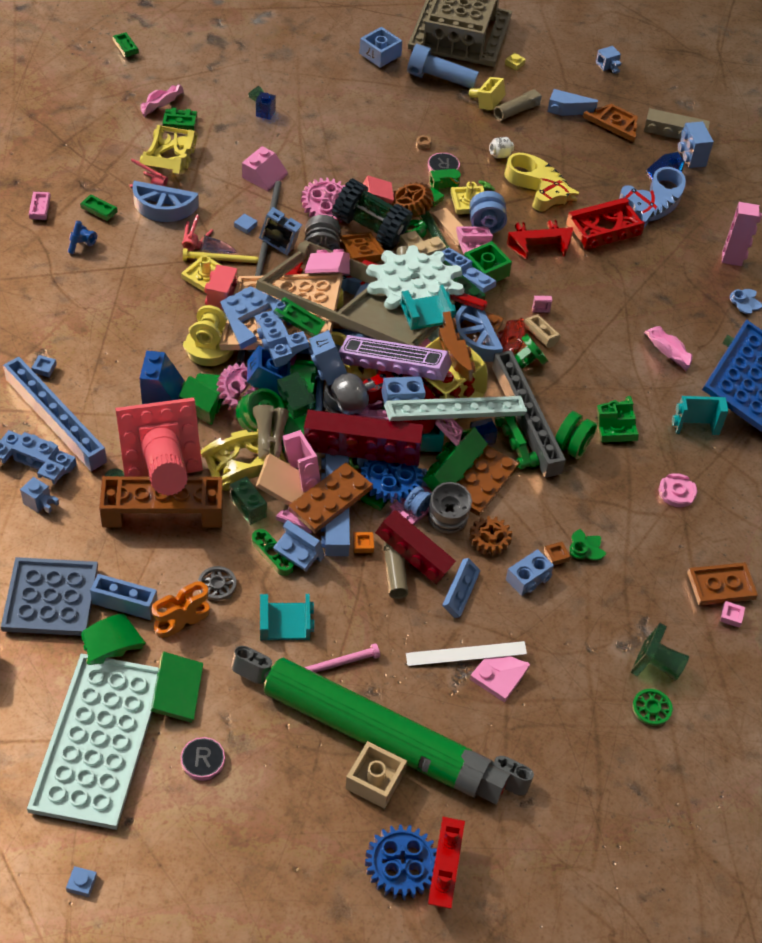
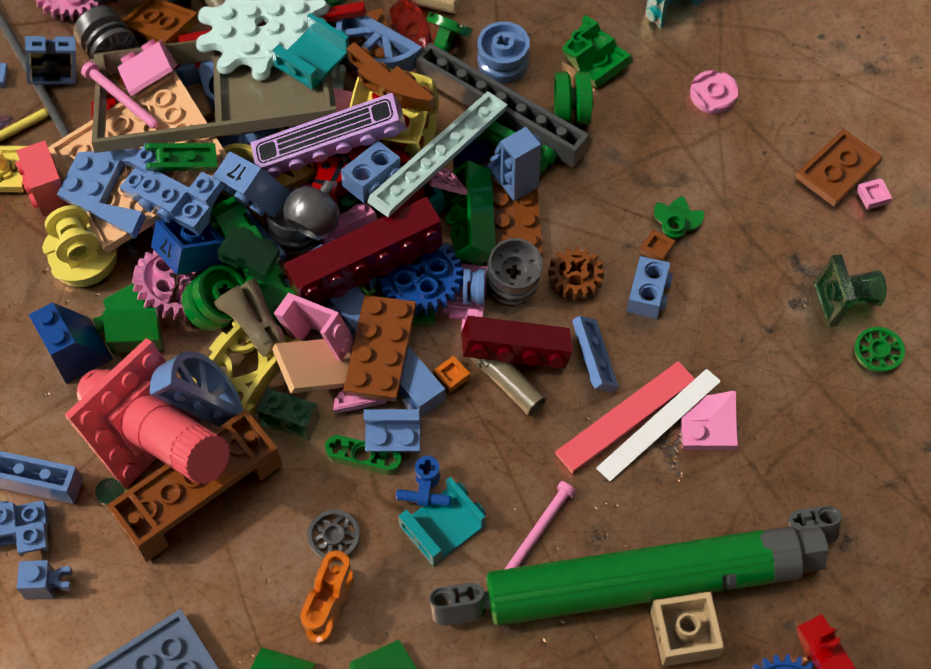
camera: 30 degrees left, 10 degrees up
medium blue brick [90,574,158,620] -> none
none -> bright pink bar [81,61,159,129]
none -> medium blue window [150,351,244,427]
none -> blue piece [396,456,451,507]
none -> medium blue wheel [478,22,530,84]
none -> medium blue wedge [486,127,542,201]
none -> coral tile [555,361,695,474]

